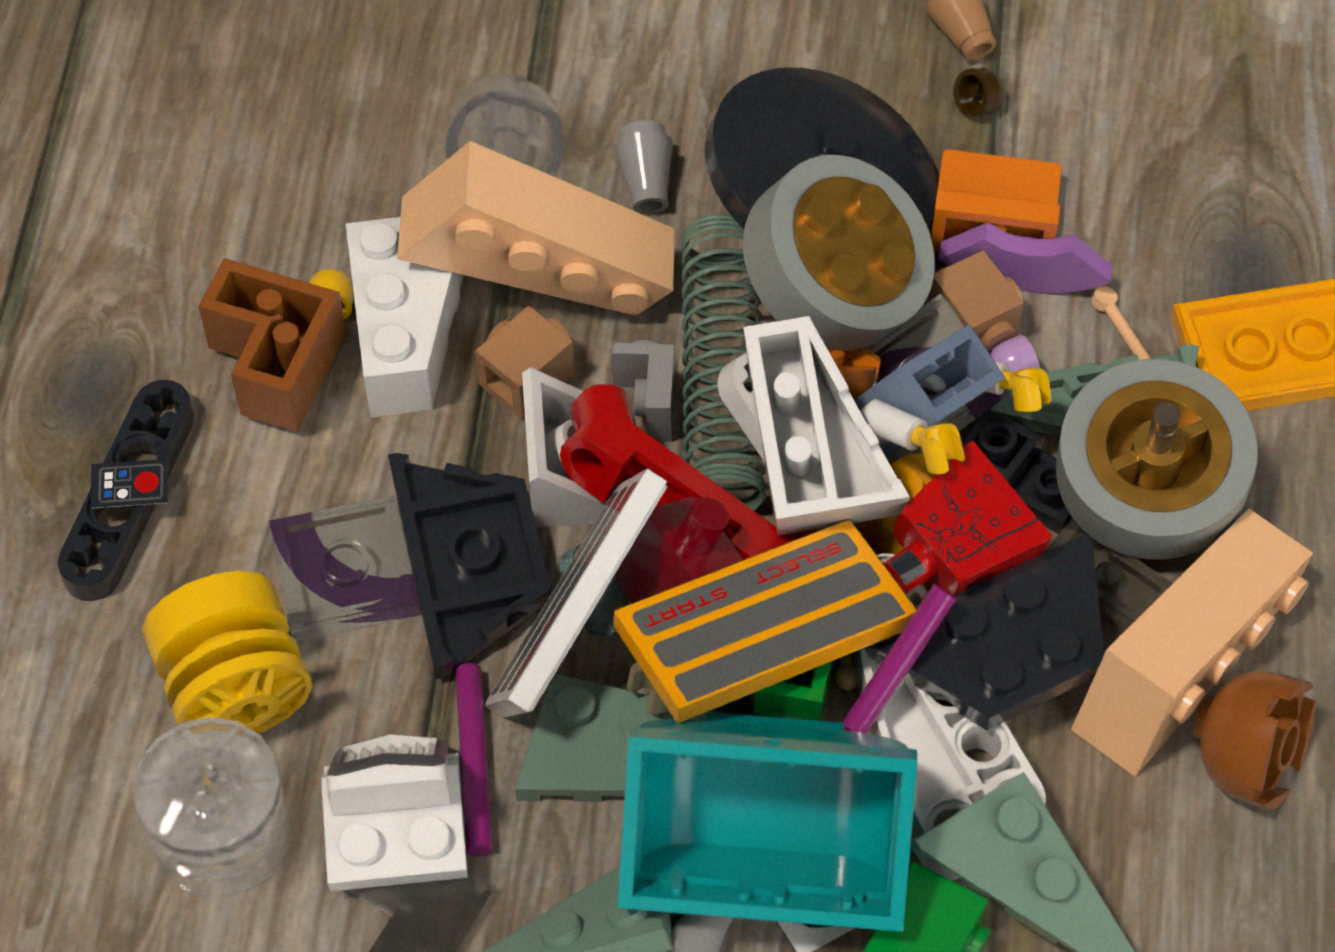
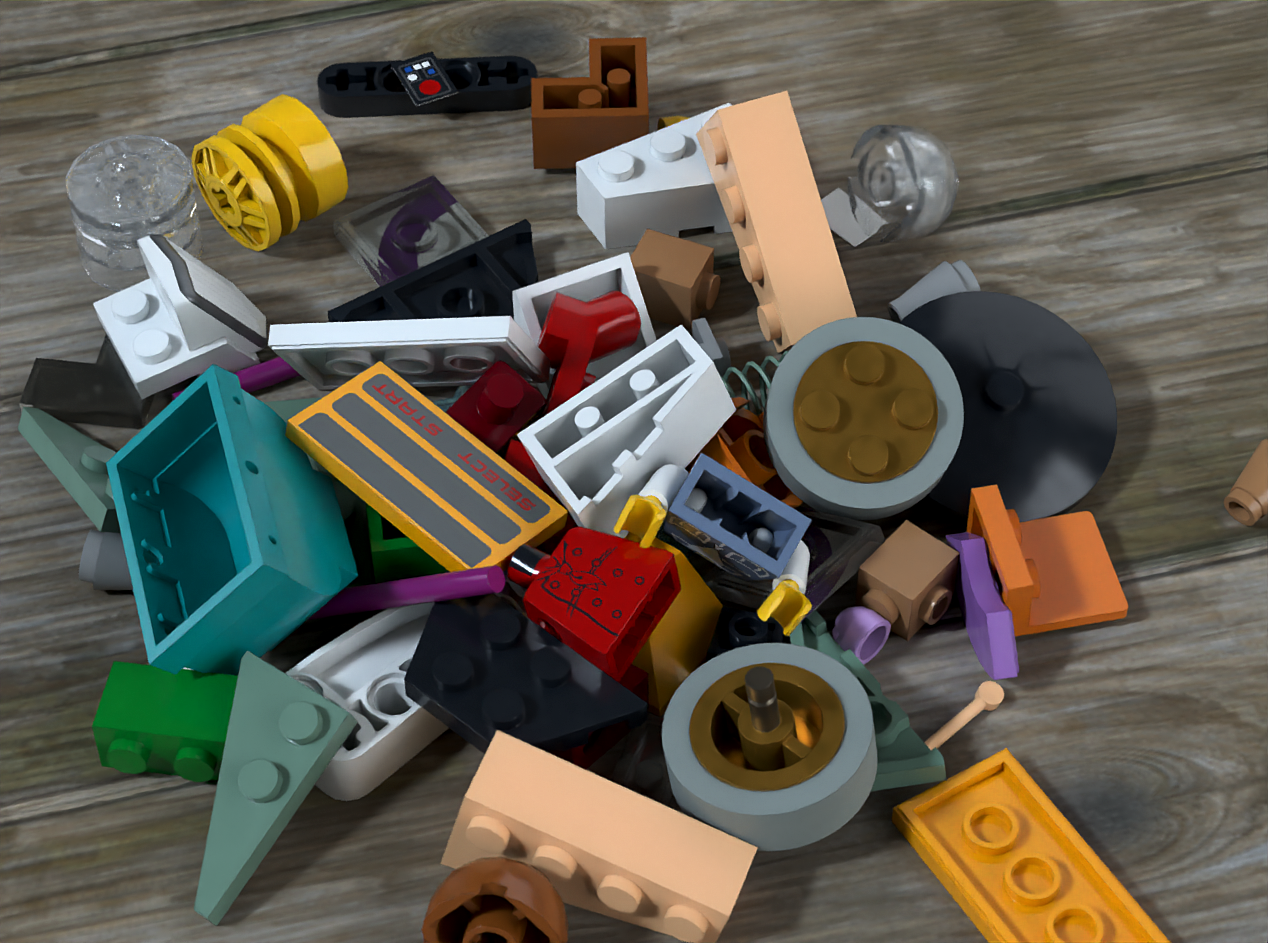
camera: 70 degrees right, 10 degrees down
dark brown hinge [953,68,1005,116] -> none

